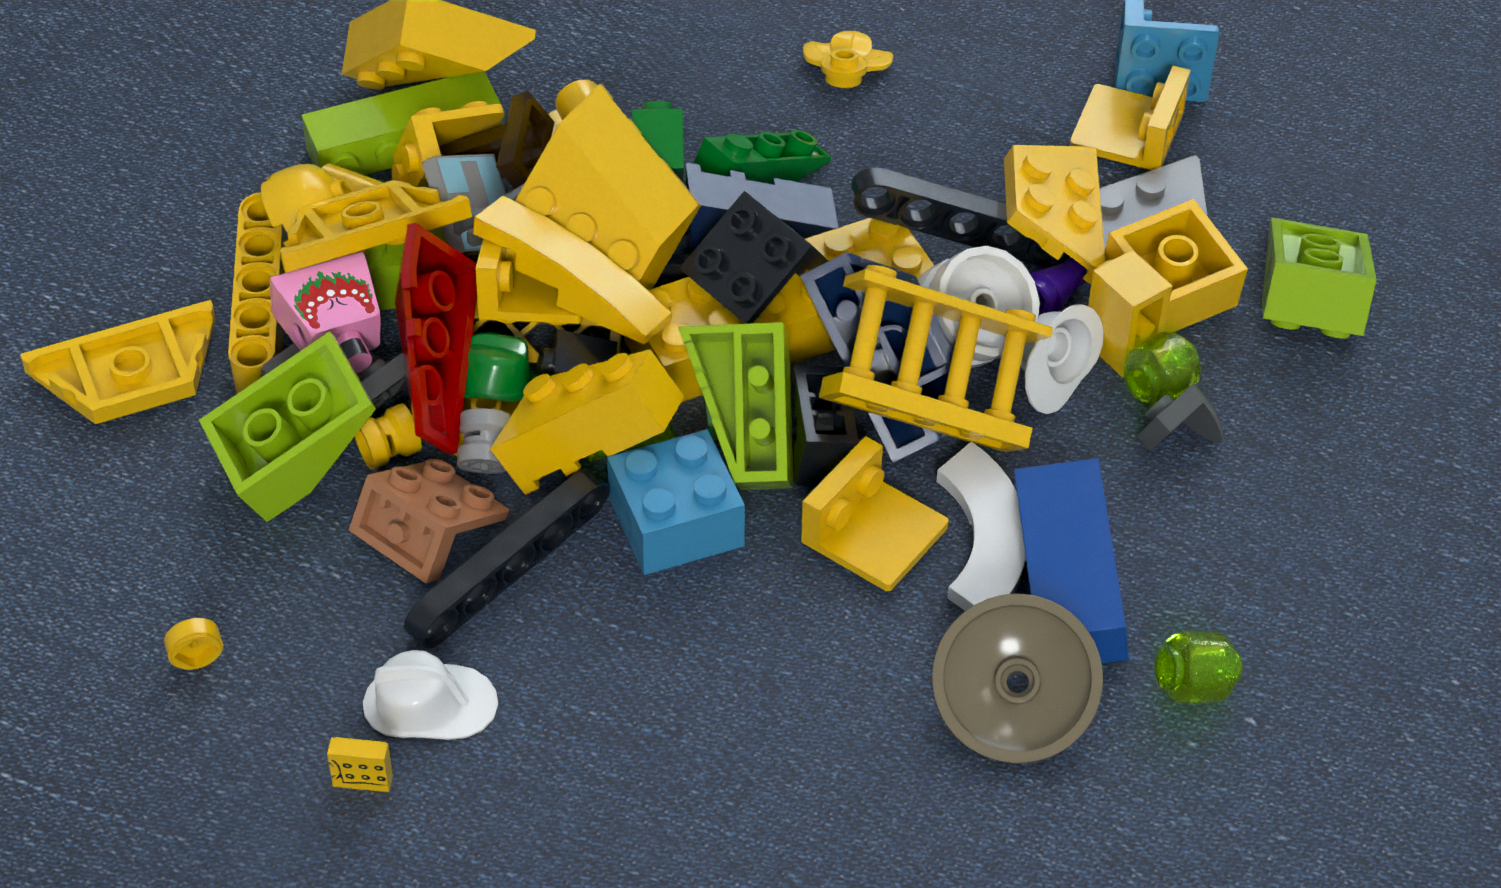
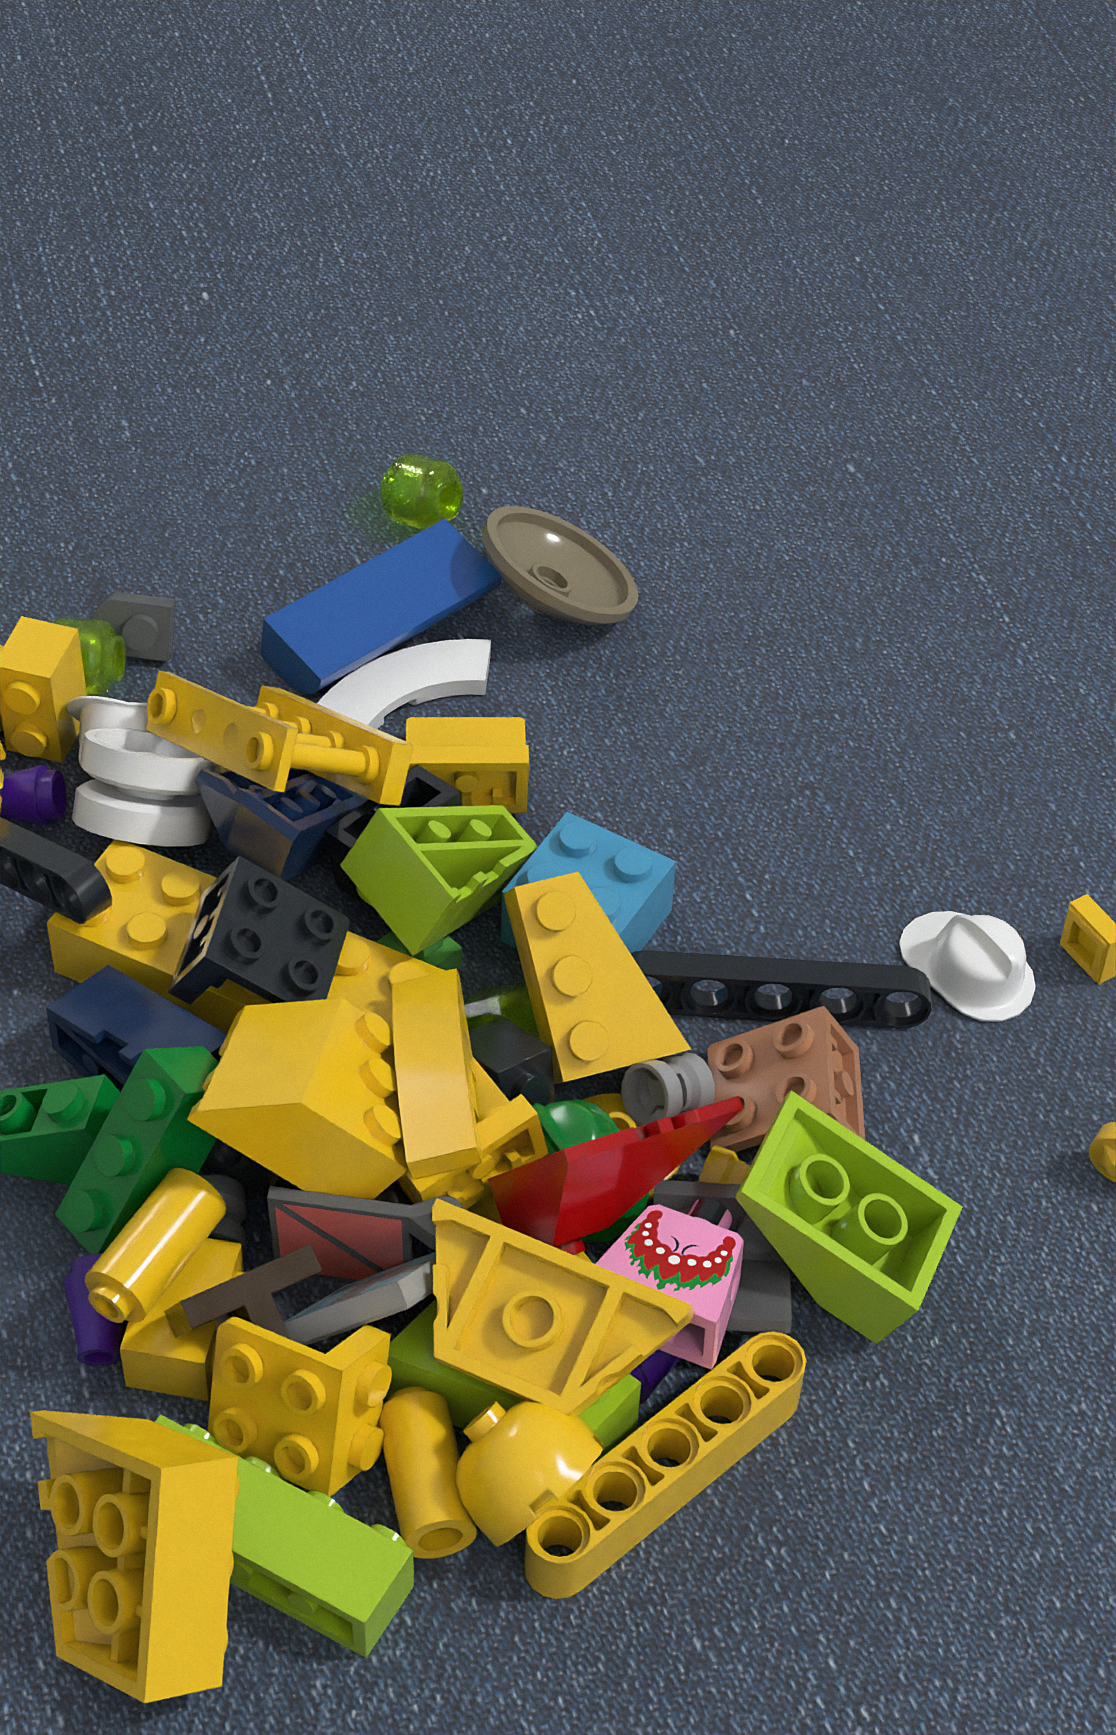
camera: 130 degrees left, 0 degrees up
yellow wing [20,300,216,424] -> none

